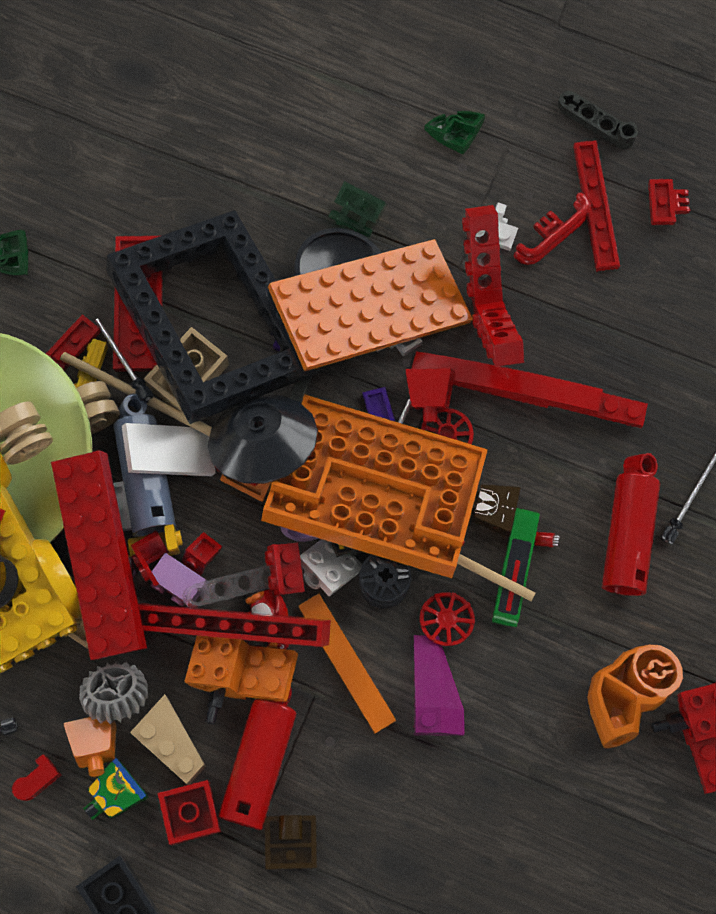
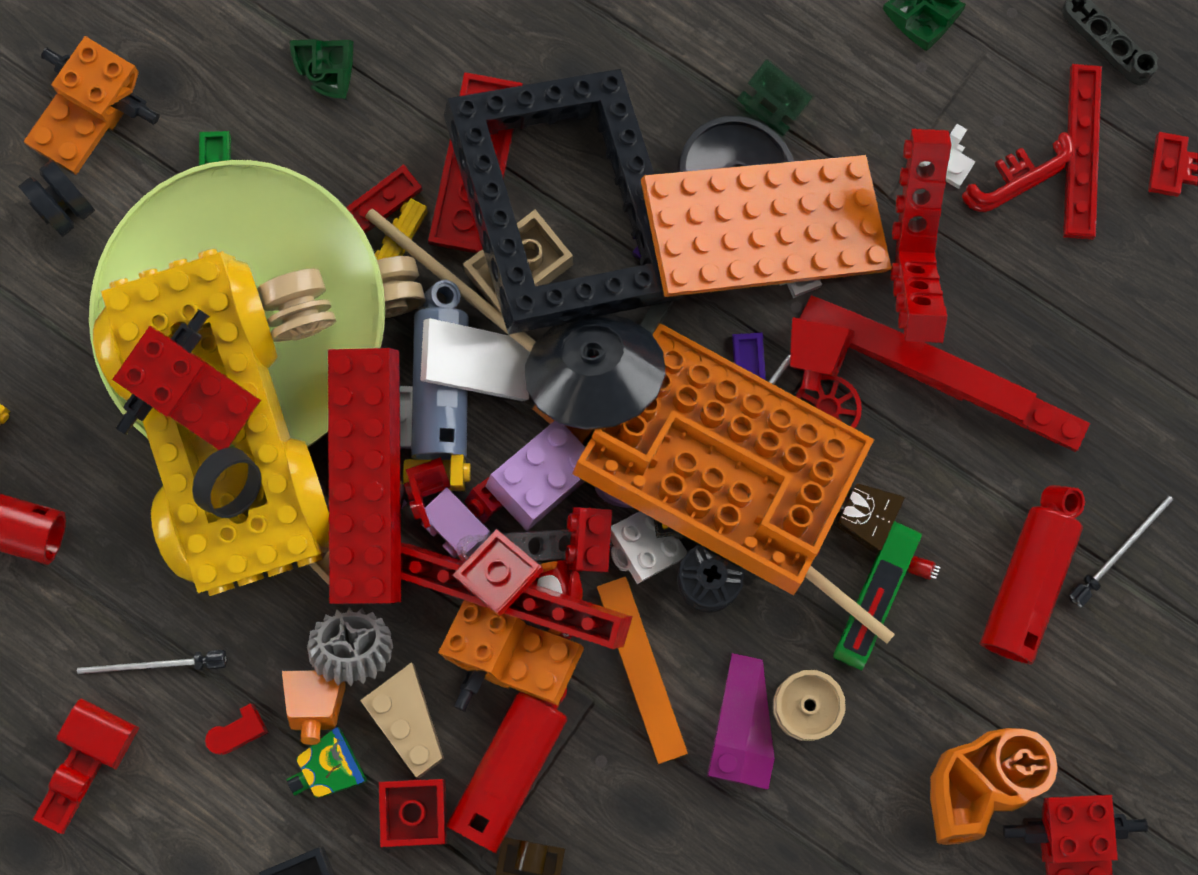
camera: 15 degrees right, 5 degrees up
piece [95,319,154,403] -> none
red wheel [419,592,475,646] -> none
none -> tile [453,529,544,617]
none -> lavender brick [485,421,586,531]
none -> tan wheel [773,670,845,741]

